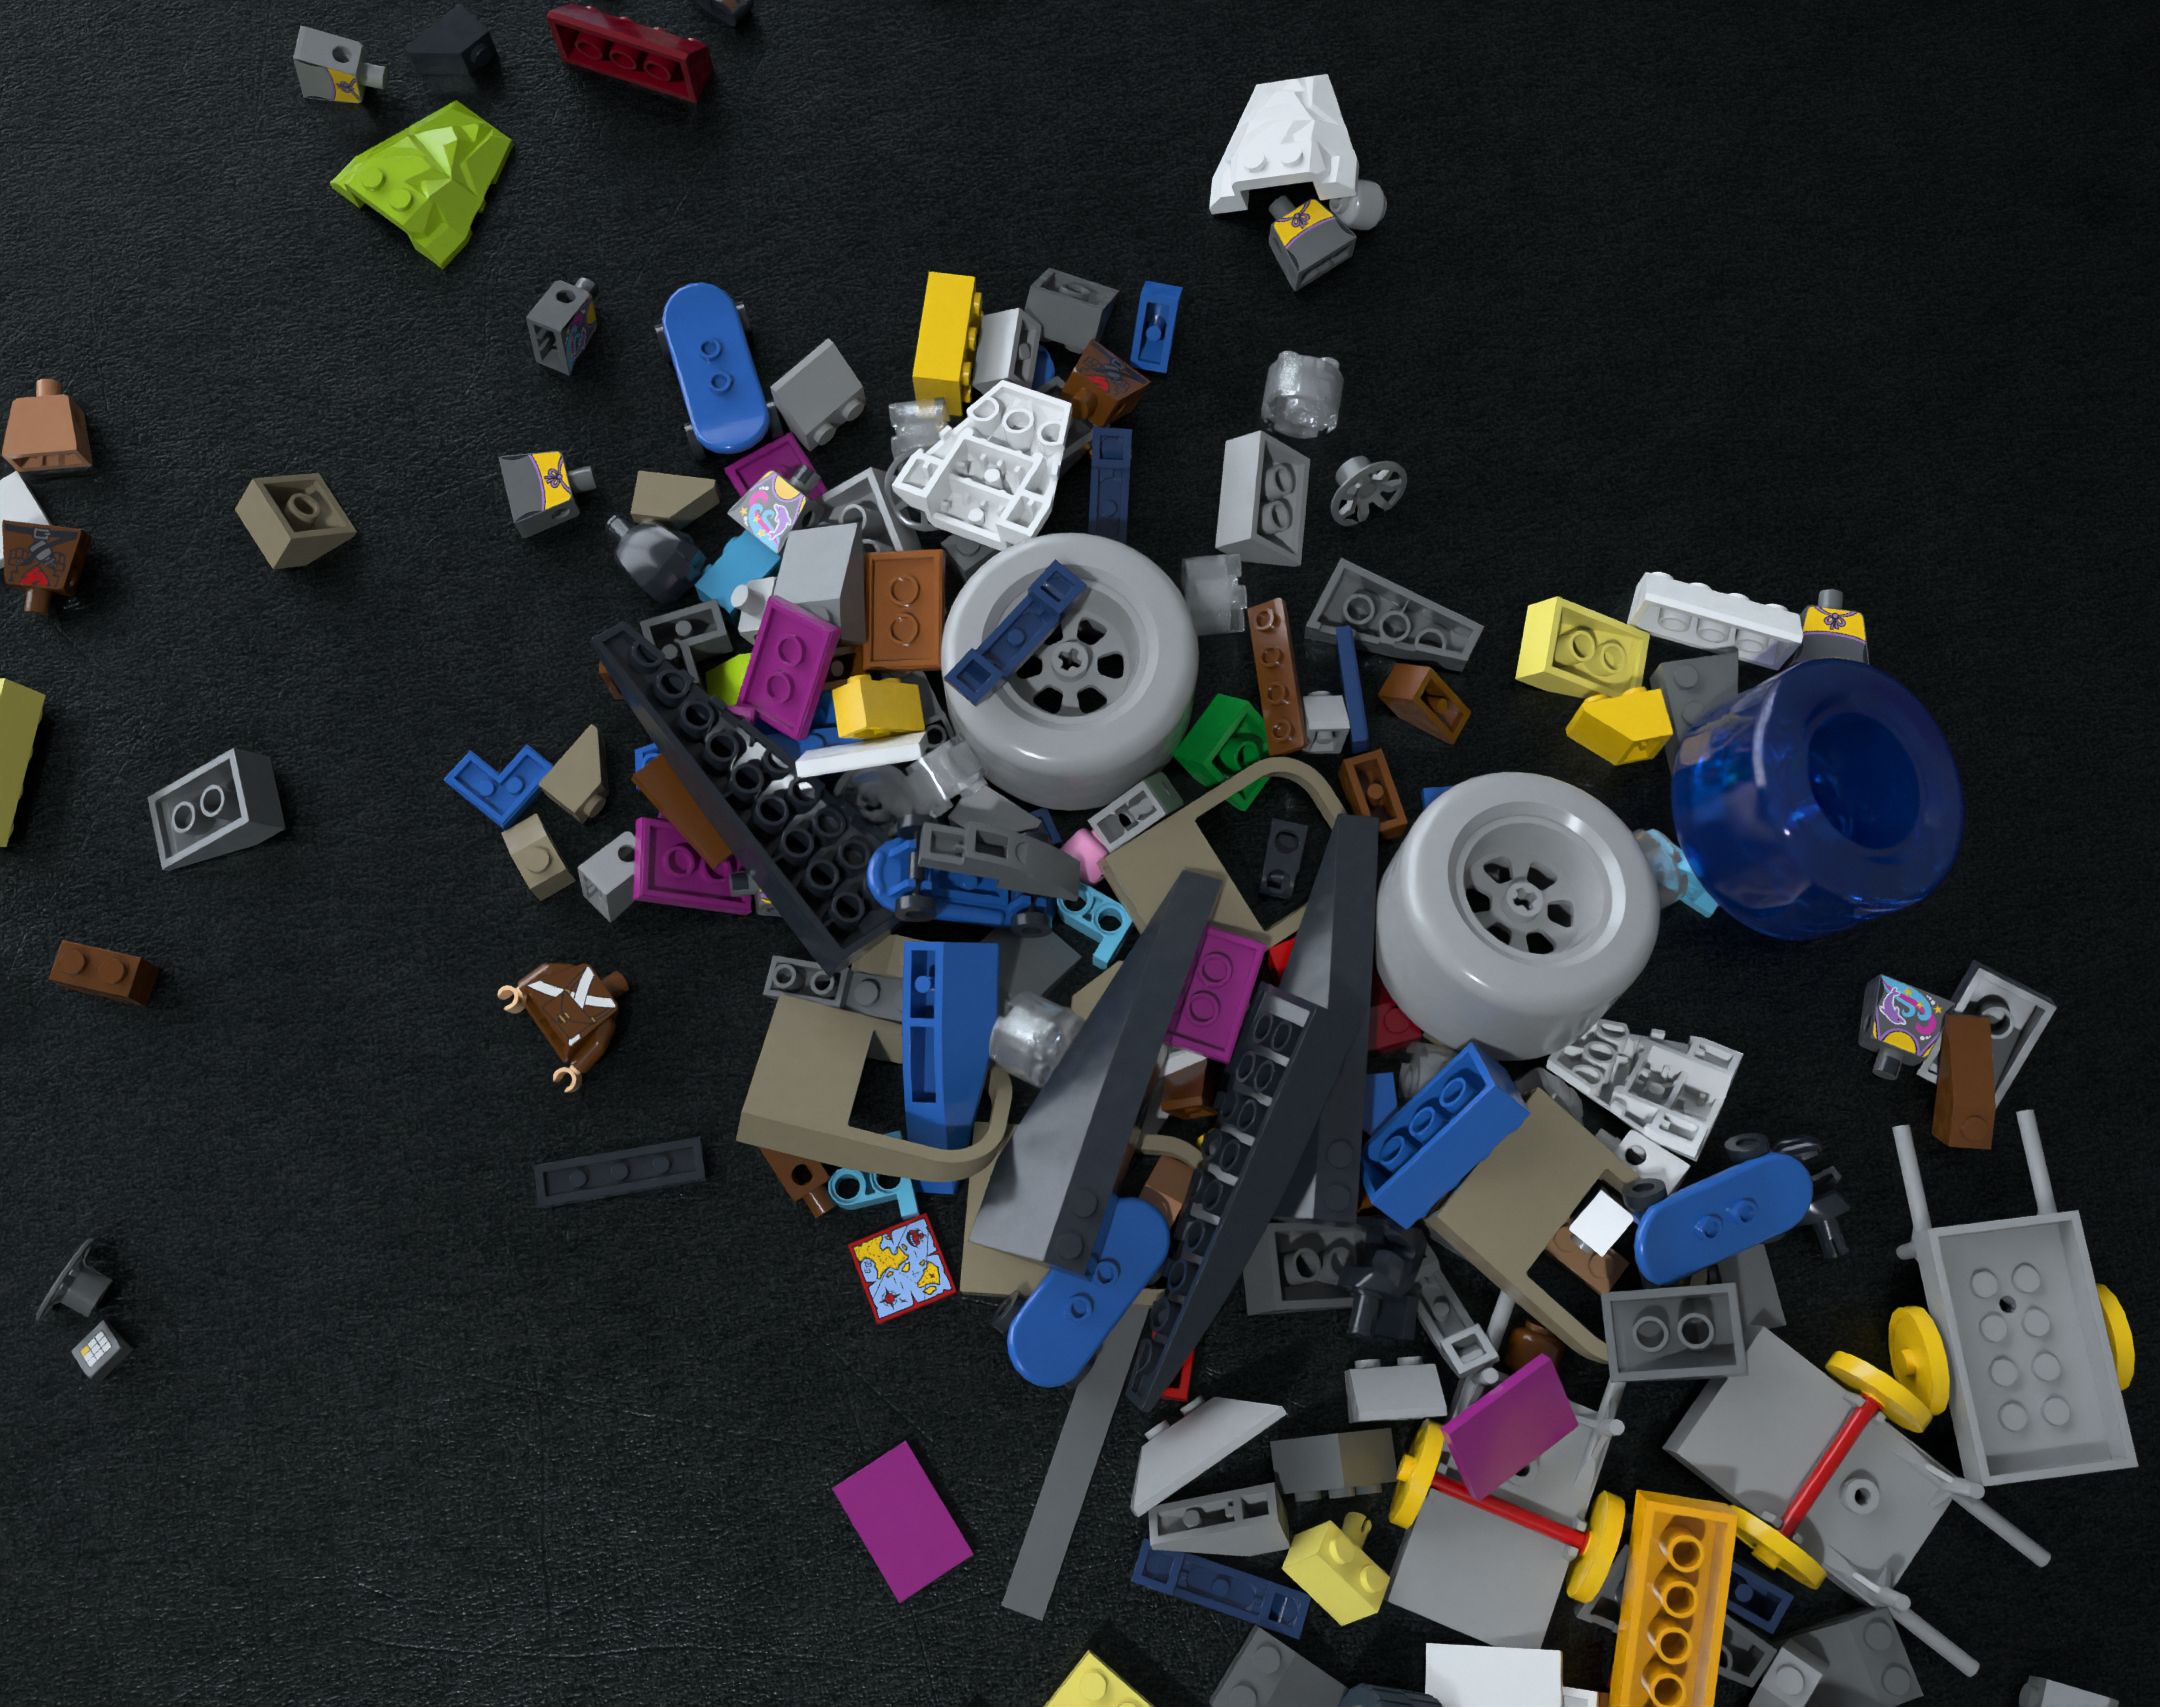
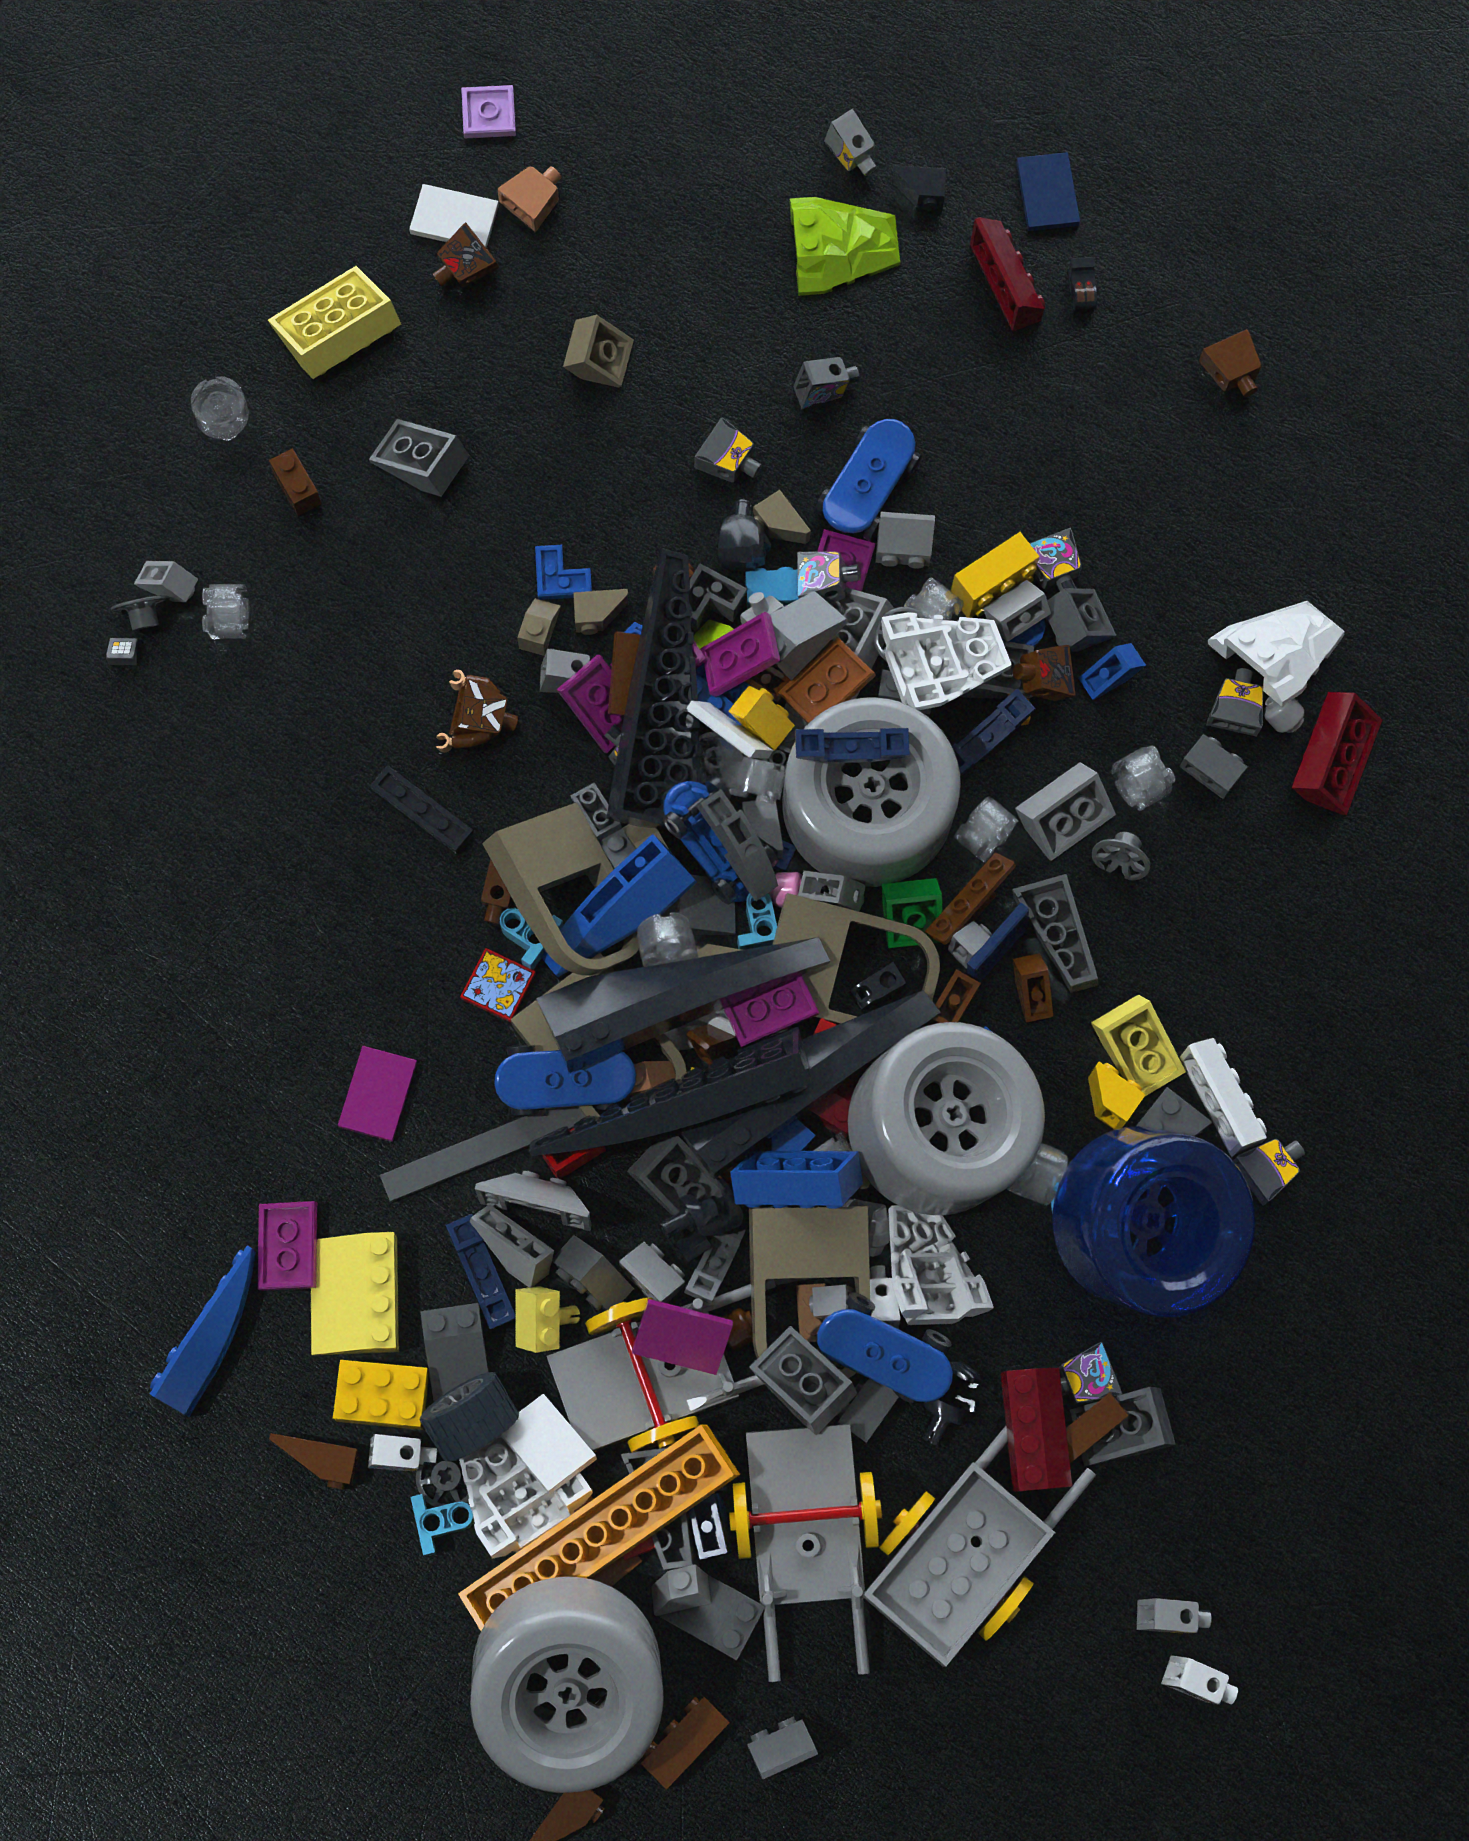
camera: 45 degrees right, 0 degrees up
none -> light grey slope [134,561,198,602]
none -> clear brick [202,584,249,639]
none -> dark red slope [1001,1368,1072,1492]
none -> torso [1030,528,1081,591]
none -> dark grey brick [1180,734,1247,799]
none -> dark red slope [1292,692,1382,815]

